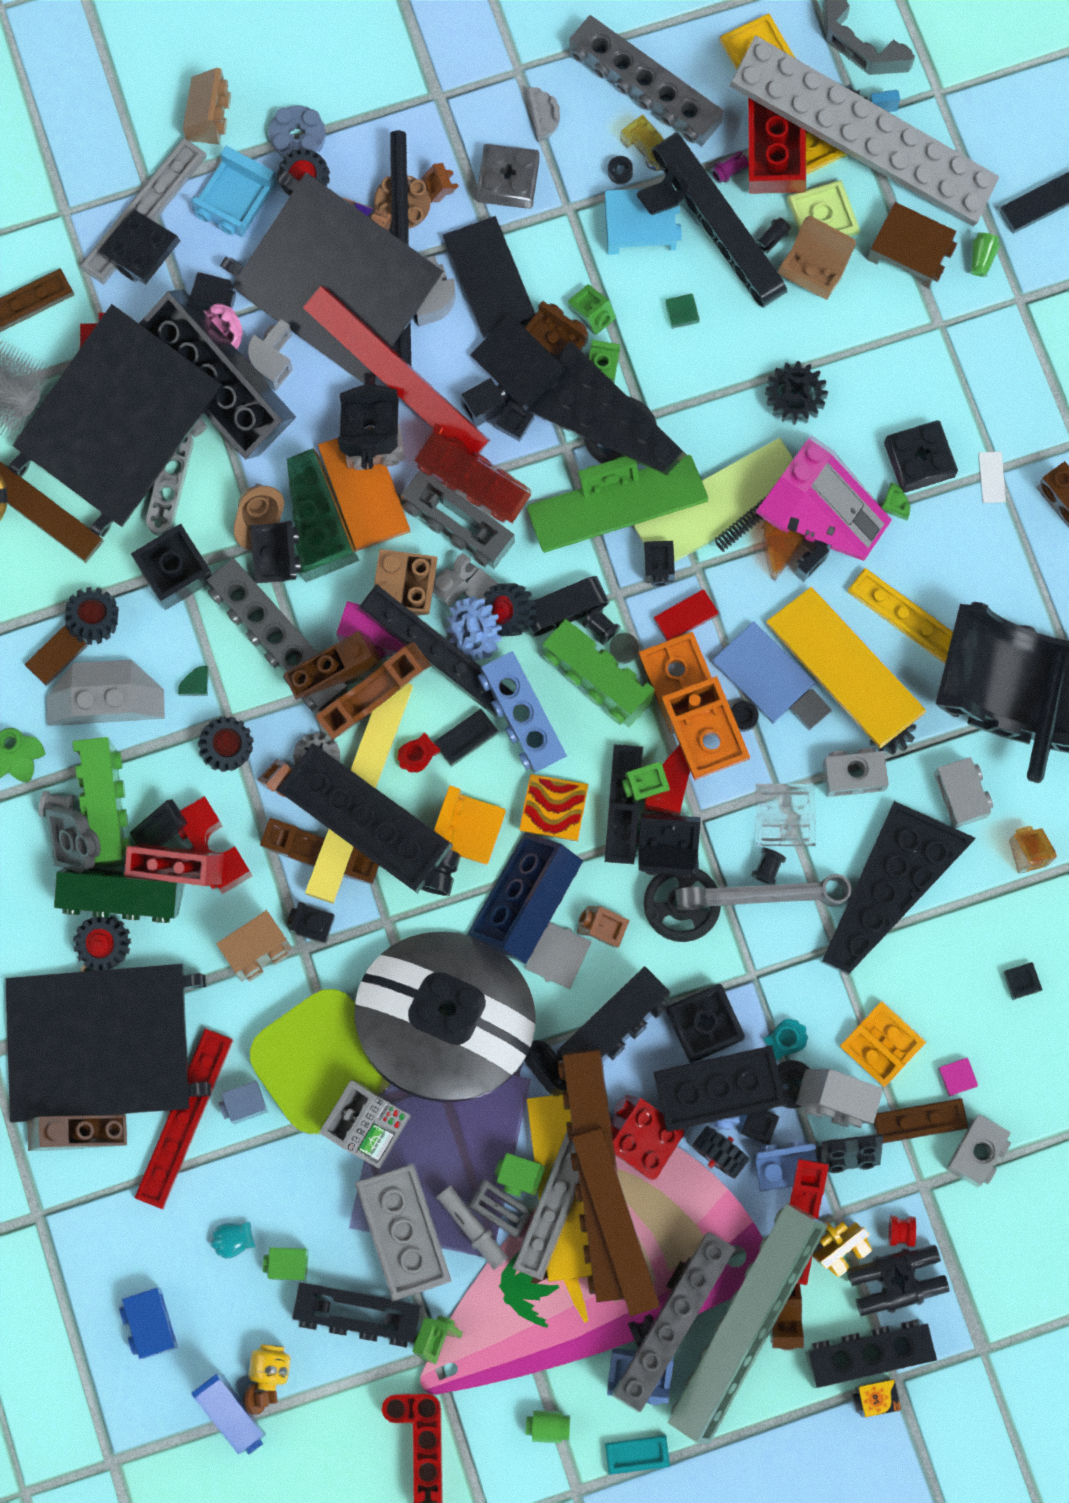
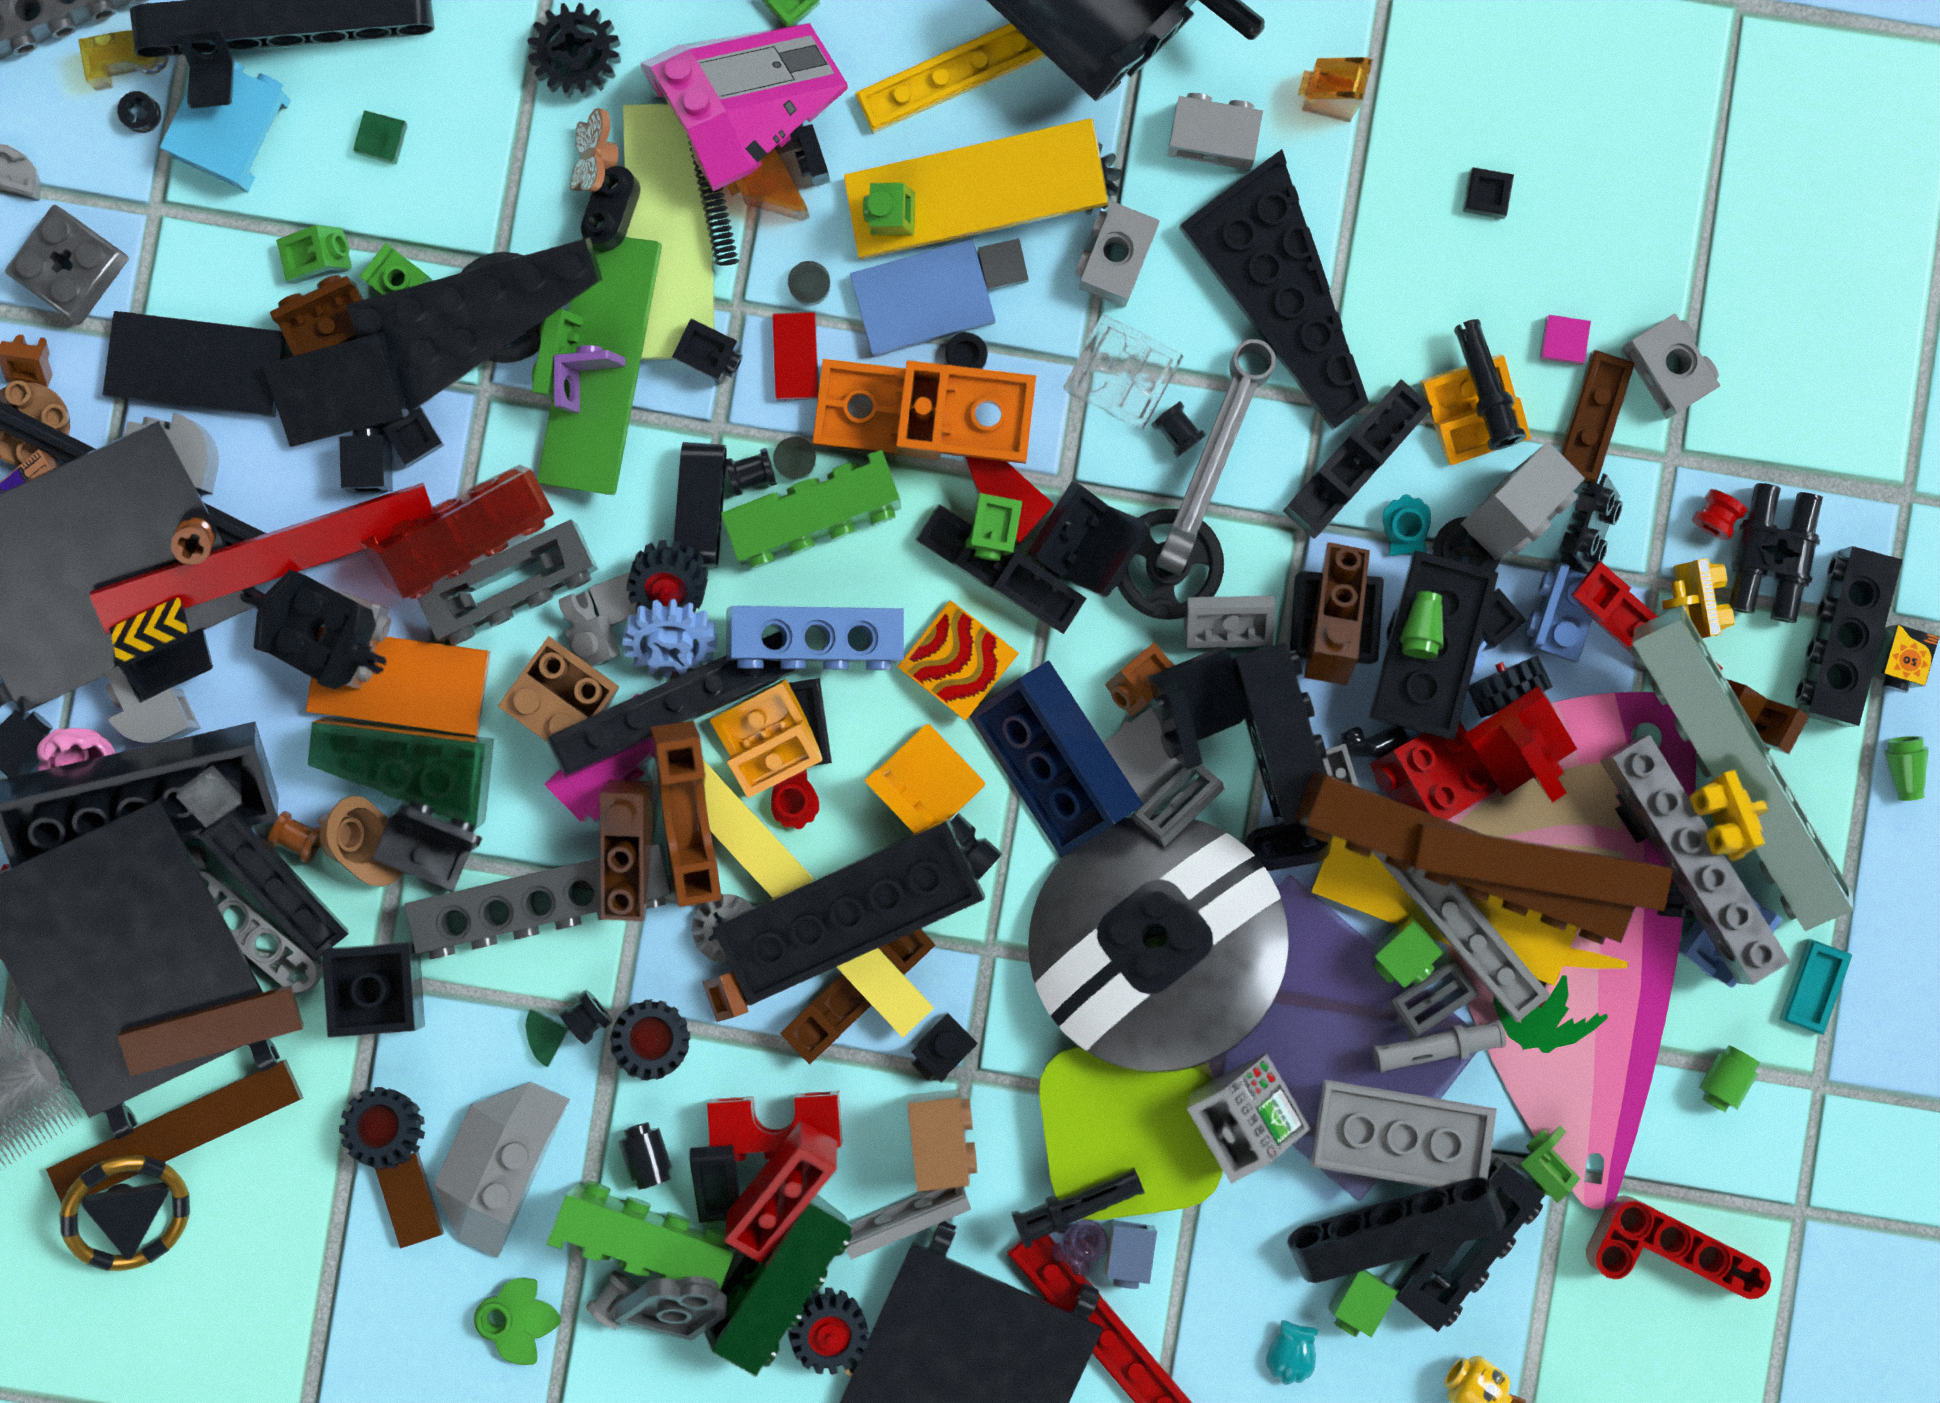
camera: 65 degrees left, 10 degrees up
none -> piece [110,597,213,700]
none -> reddish brown tile [118,985,304,1076]
none -> dark orange bush [171,517,215,565]
none -> clear tile [177,766,241,827]
none -> black tile [198,805,349,961]
none -> dark orange bush [268,811,321,863]
none -> medium lavender bracket [554,345,625,413]
none -> black wheel [559,989,613,1045]
none -> nougat animal [570,108,618,192]
none -> black plate [581,166,641,251]
none -> black brick [618,1122,672,1190]
none -> light orange slope [709,678,823,798]
none -> clear smoke tile [788,261,831,306]
none -> light grey tile [846,1187,972,1260]
none -> bright green brick [863,183,915,235]
none -> black pin [1011,1167,1145,1249]
none -> clear purple brick [1052,1219,1108,1276]
none -> dark grey tile [1132,765,1225,847]
none -> black bracket [1148,647,1245,770]
none -> light grey bracket [1184,595,1276,649]
none -> black slope [1283,379,1433,539]
none -> black beam [1287,1177,1506,1283]
none -> reddish brown slope [1304,542,1370,686]
none -> light grey piece [1321,744,1359,786]
none -> black arm [1340,725,1408,757]
none -> bright green cone [1400,591,1443,659]
none -> black pin [1454,319,1526,450]
none -> red bracket [1465,686,1577,803]
none -> yellow hips [1690,770,1768,861]
none -> bright green cone [1884,736,1929,801]

